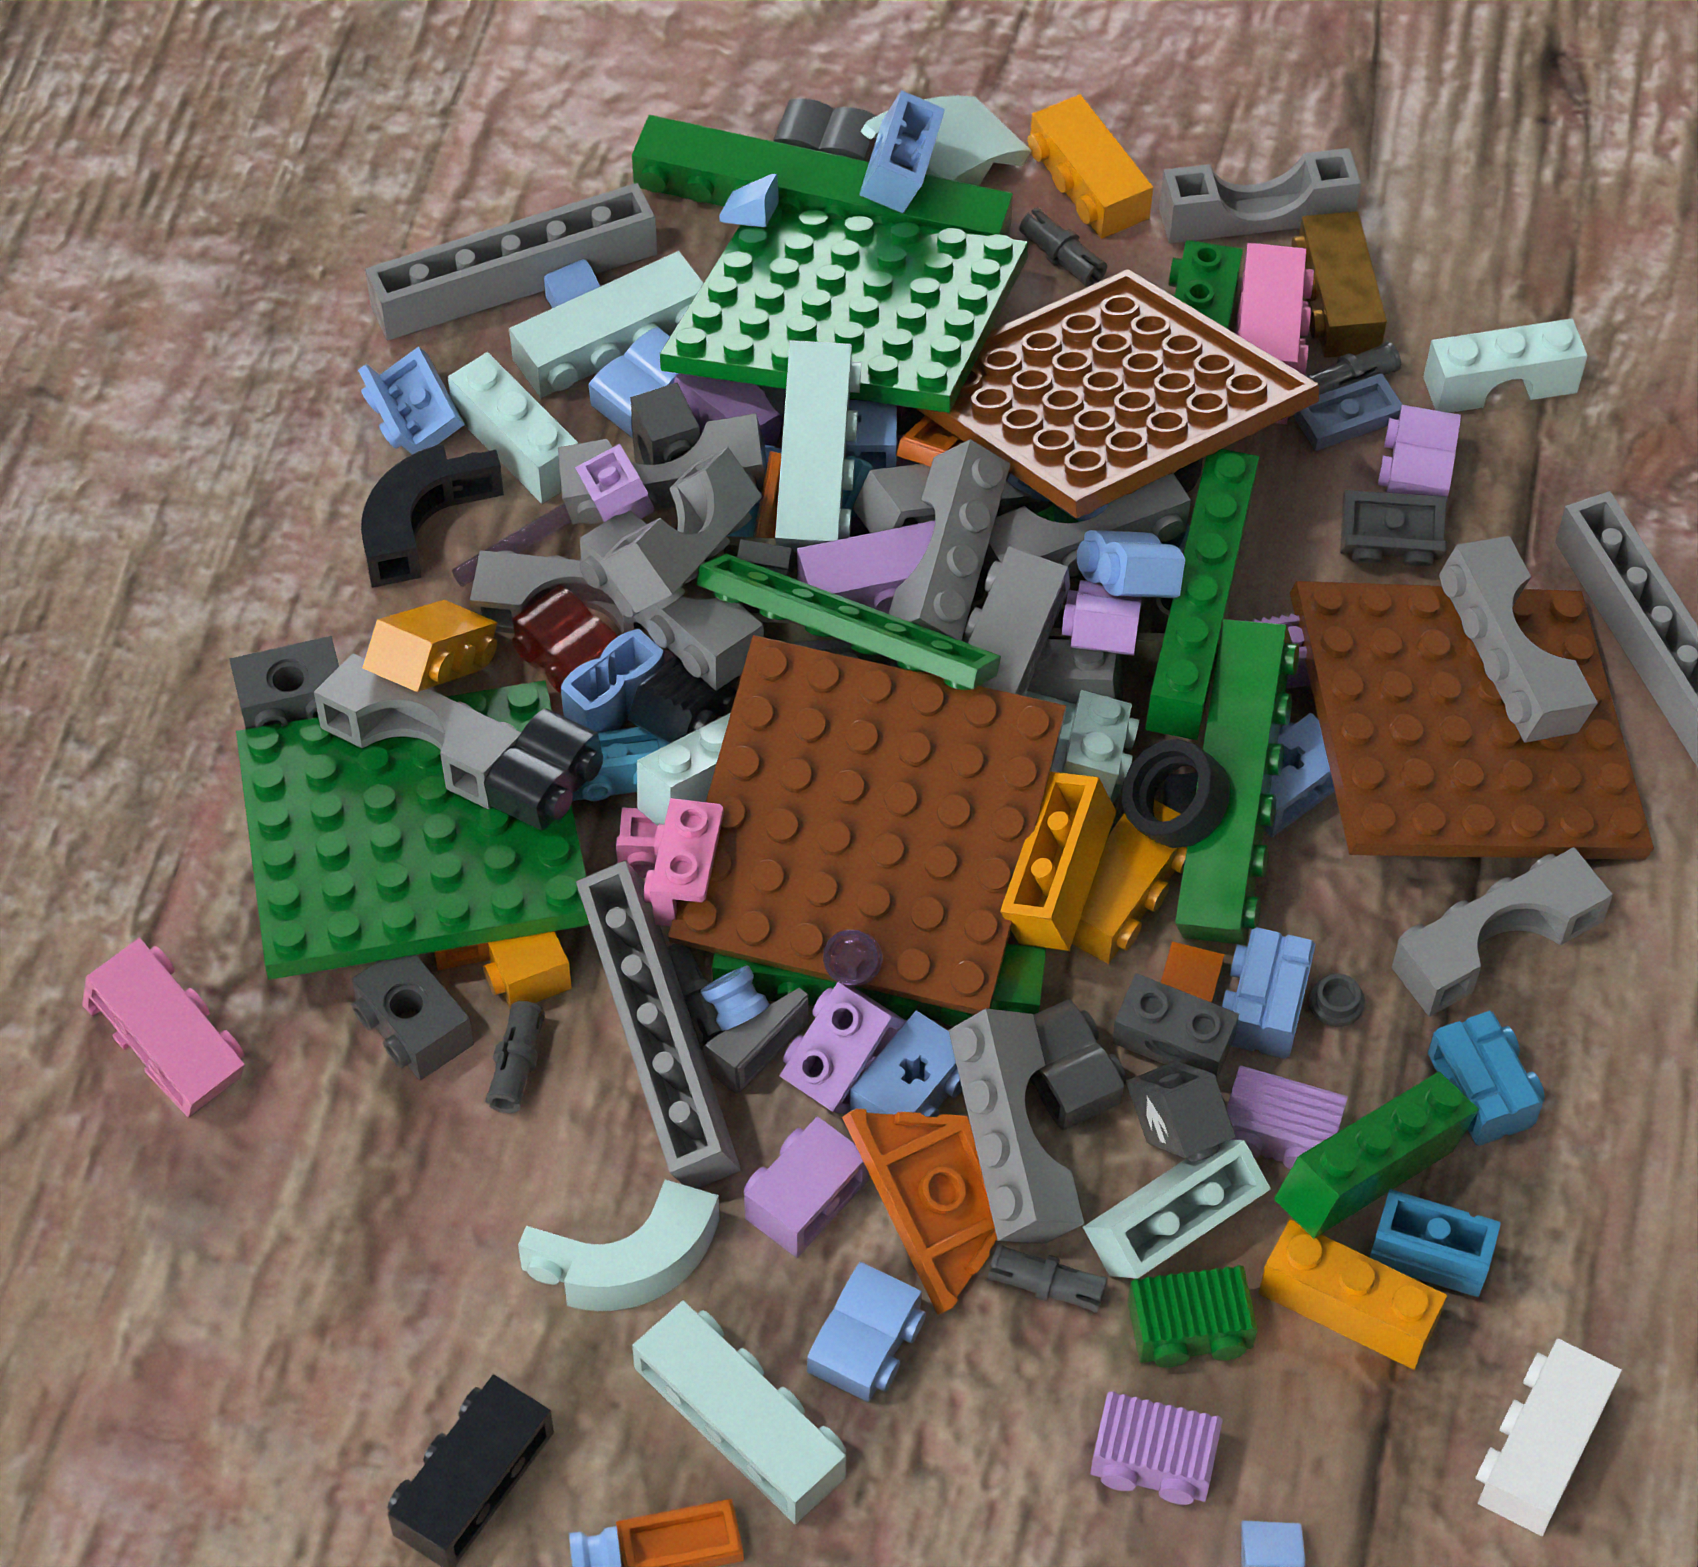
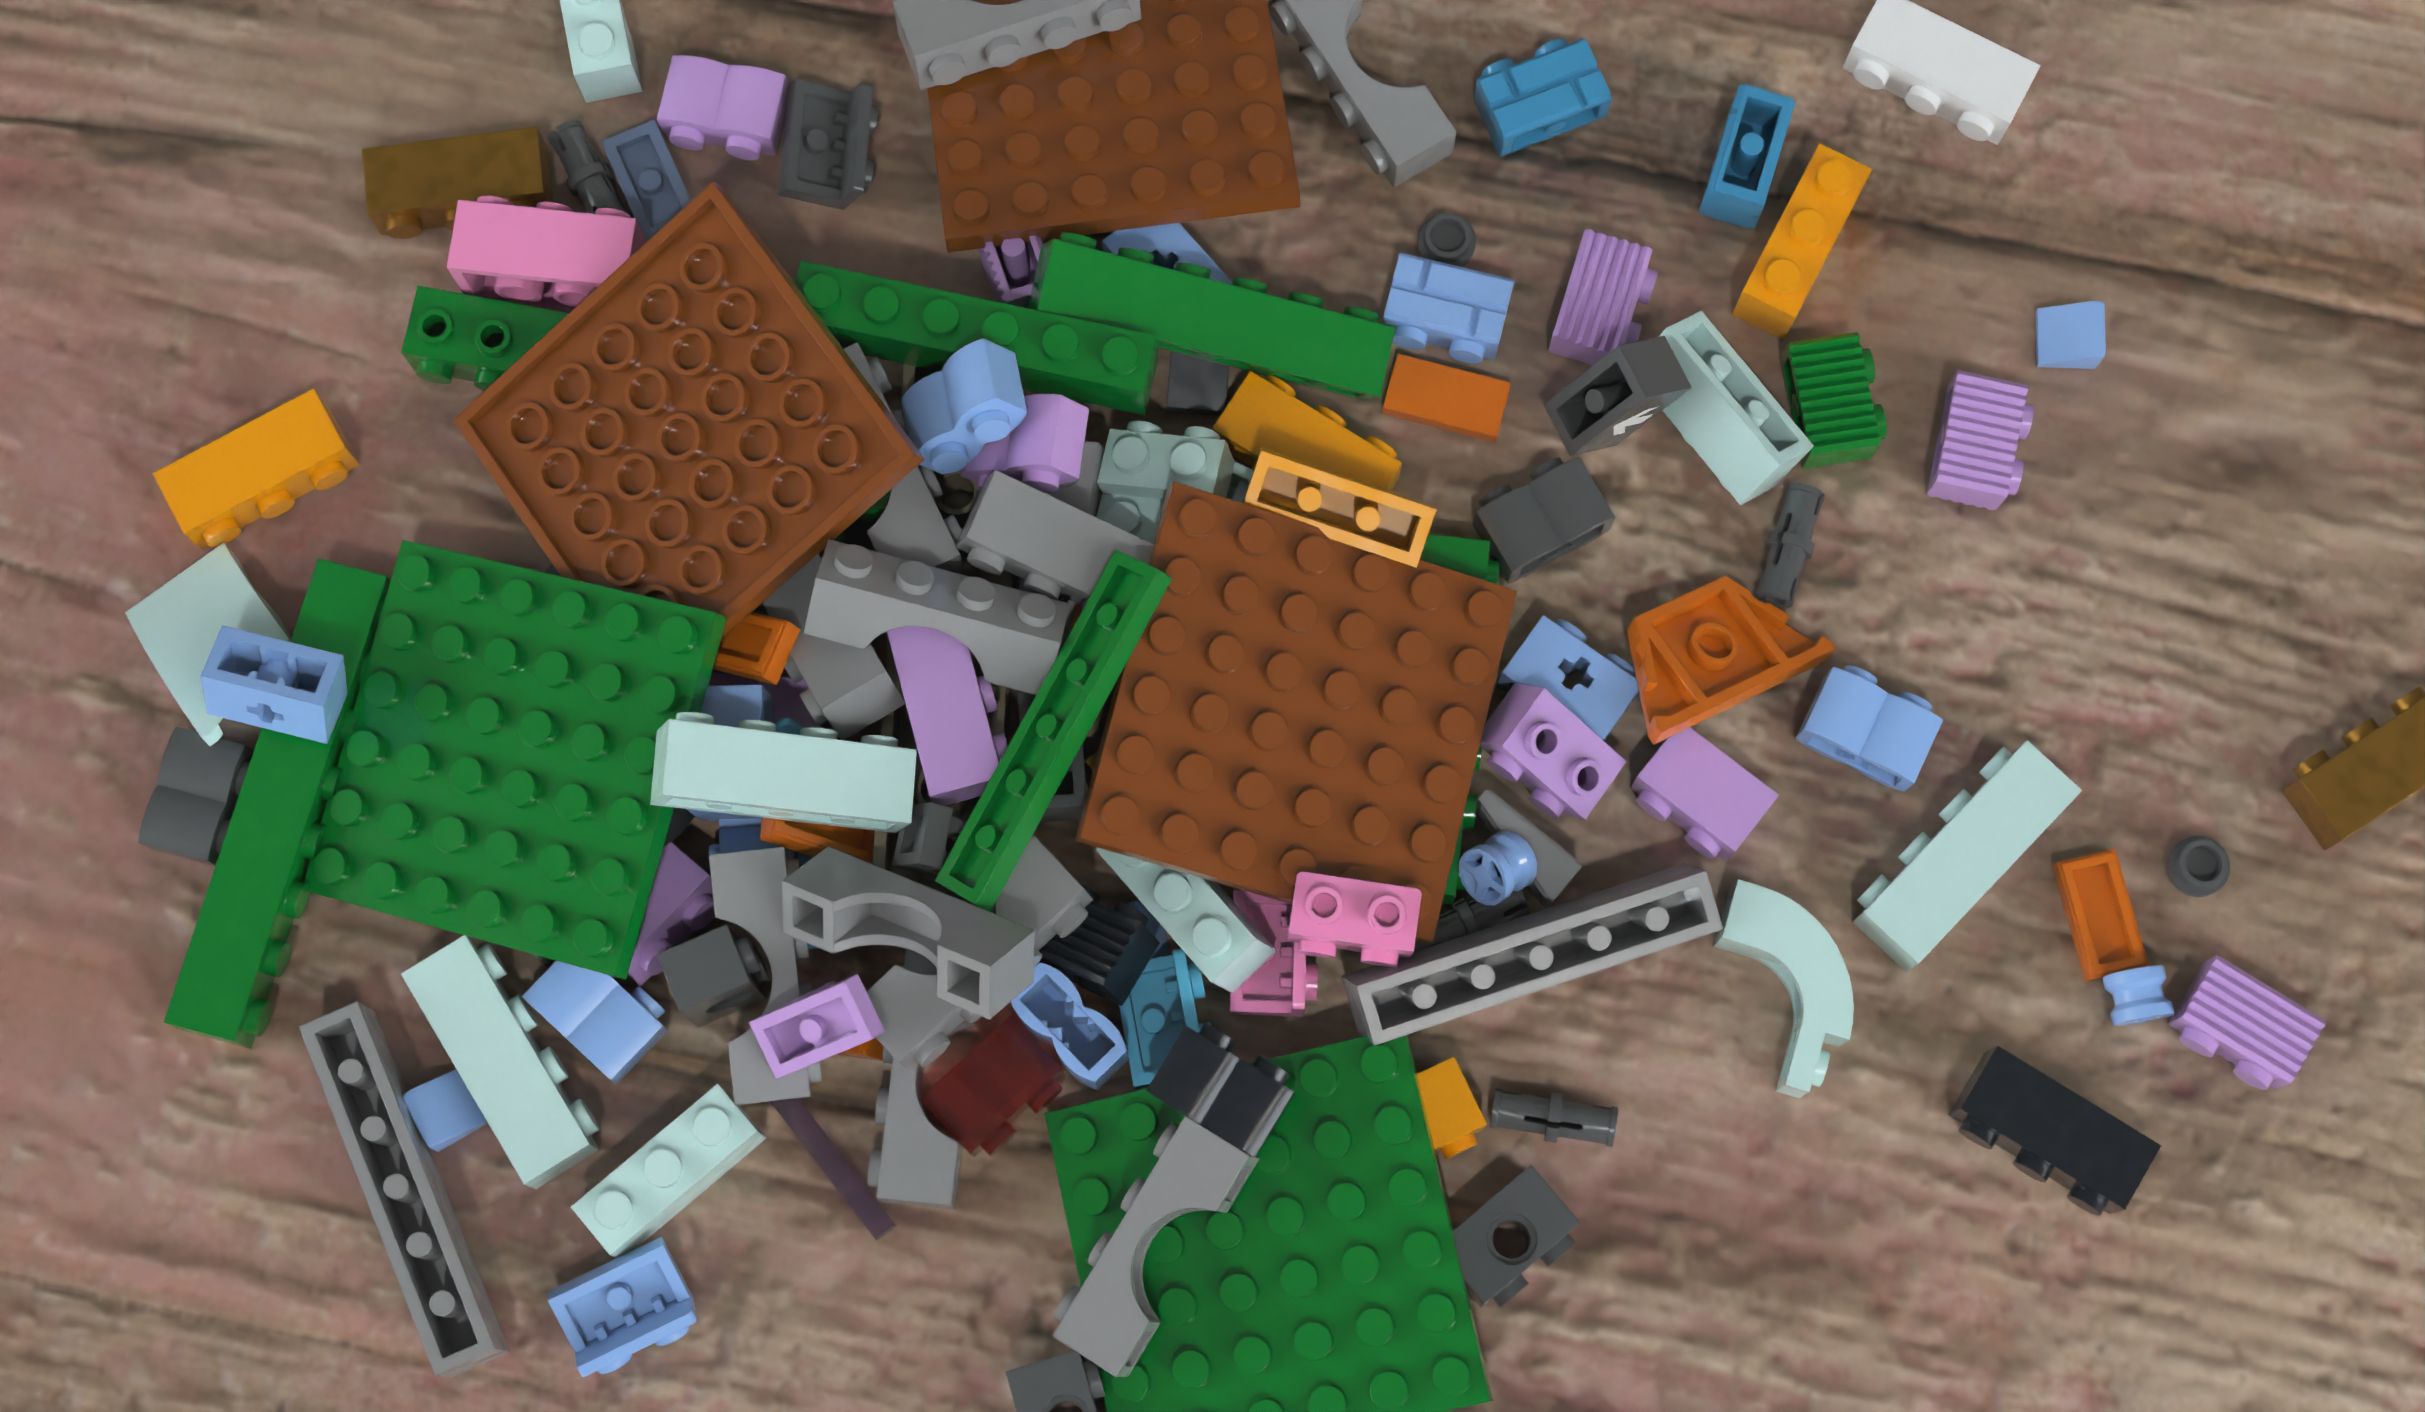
camera: 90 degrees left, 20 degrees up
black arch [361,444,504,588] -> none
light orange brick [363,599,498,692] -> none
light blue slope [719,174,779,227] -> none
clear purple wheel [823,929,883,986] -> none
light grey arch [948,1009,1084,1244] -> none
dark grey pin [1019,208,1107,287] -> none
dark grey brick [1113,973,1239,1079] -> none
black tyre [1122,739,1230,848] -> none
light grey arch [1159,148,1361,244] -> none
green brick [1274,1071,1479,1239] -> none

